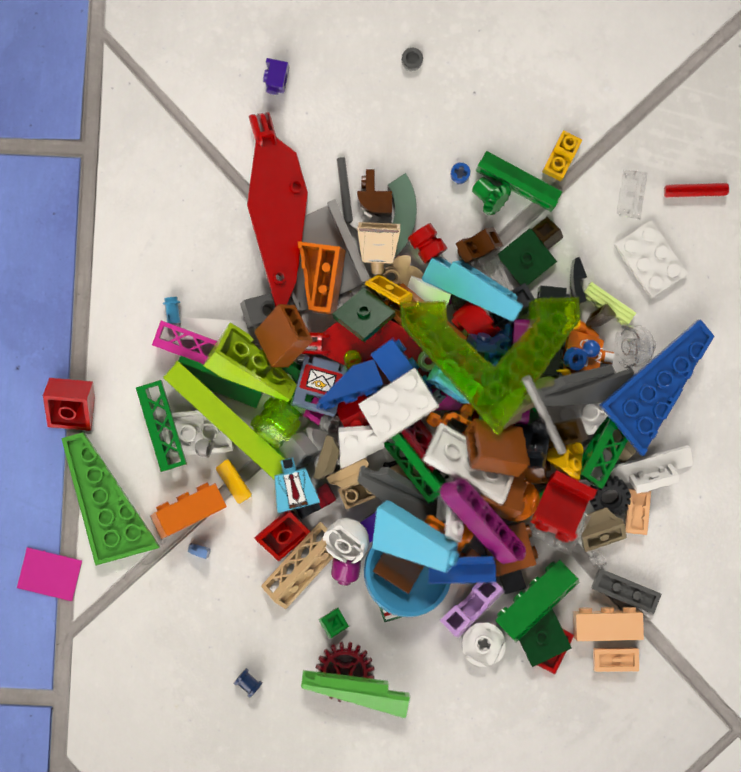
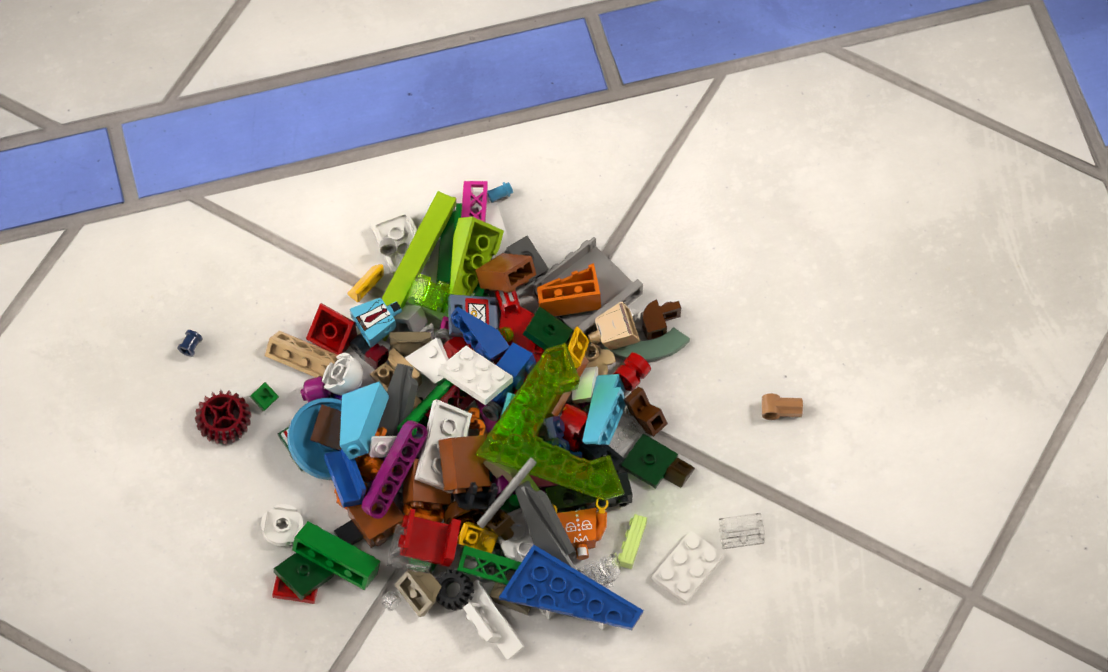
camera: 75 degrees right, 25 degrees down
dark pink window [17,547,82,601] -> none
red slope [43,378,95,431] -> none
bright green wing [61,432,160,566] -> none
green fence [136,380,187,472] -> none
orange wedge [150,482,227,539] -> none
medium blue tile [188,543,211,559] -> none
red wing [247,112,308,307] -> none
dark purple brick [263,58,289,95] -> none
bright green wedge [301,670,410,718] -> none
dark grey bar [337,157,353,223] -> none
dark grey tile [401,47,423,71] -> none
lavender arch [440,583,505,638] -> none
blue bush [450,162,470,184] -> none
green gear [472,177,511,215] -> none
green fence [476,151,562,212] -> none
yellow slope [542,130,582,182] -> none
blue plate [564,340,600,371] -> none
black slope [570,257,587,306] -> none
light nougat brick [573,606,644,641] -> none
dark brown slope [586,304,616,327] -> none
dark grey plate [591,568,662,614] -> none
light nougat plate [593,648,639,672] -> none
light nougat plate [625,489,651,535] -> none
red axle [664,183,729,197] -> none
none -> medium nougat piece [762,393,803,420]

